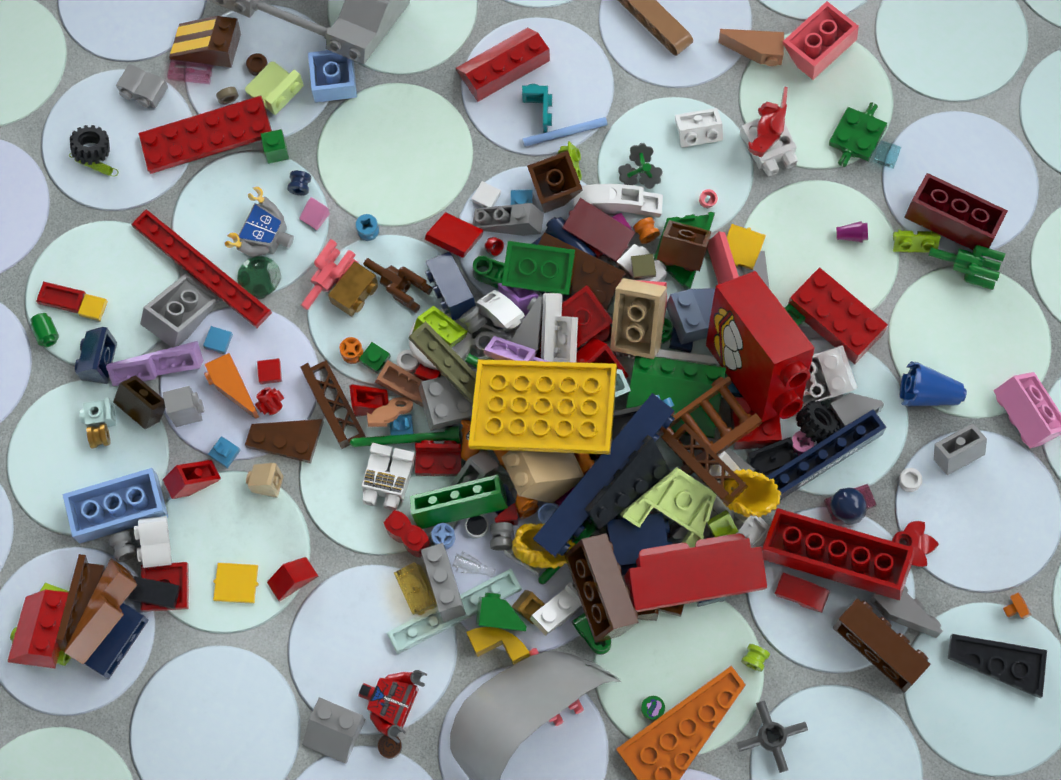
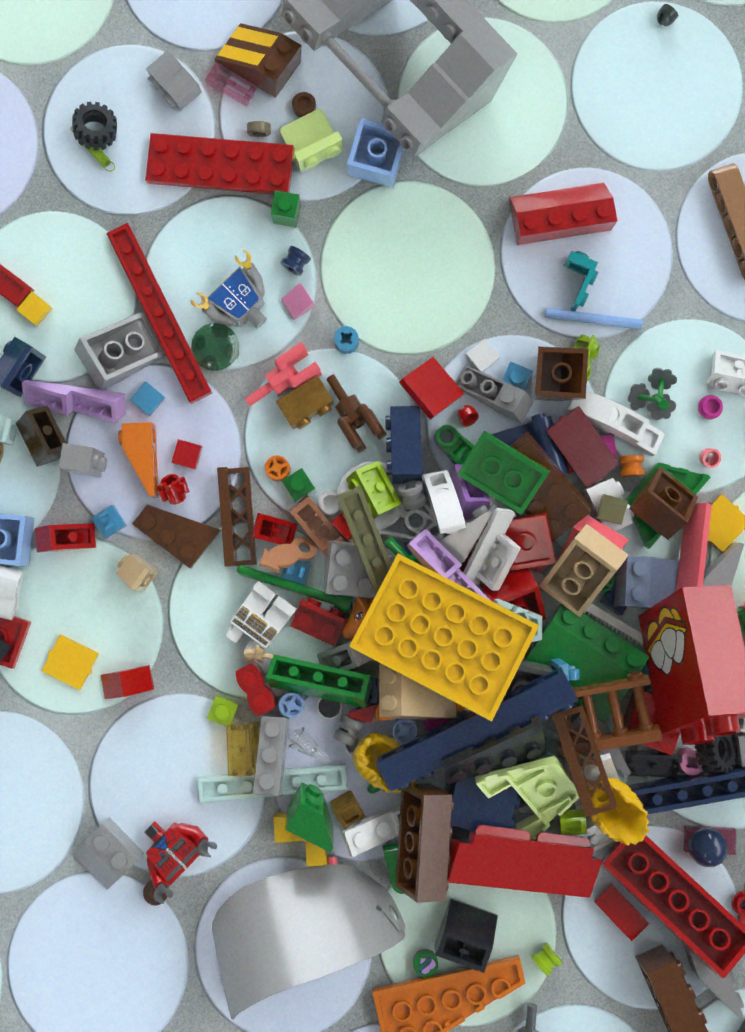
camera: 15 degrees right, 15 degrees up
none -> lime plate [206,695,240,728]
none -> tan plant [244,645,273,664]
none -> black slope [434,898,498,973]
none -> dark pink plate [698,395,723,420]

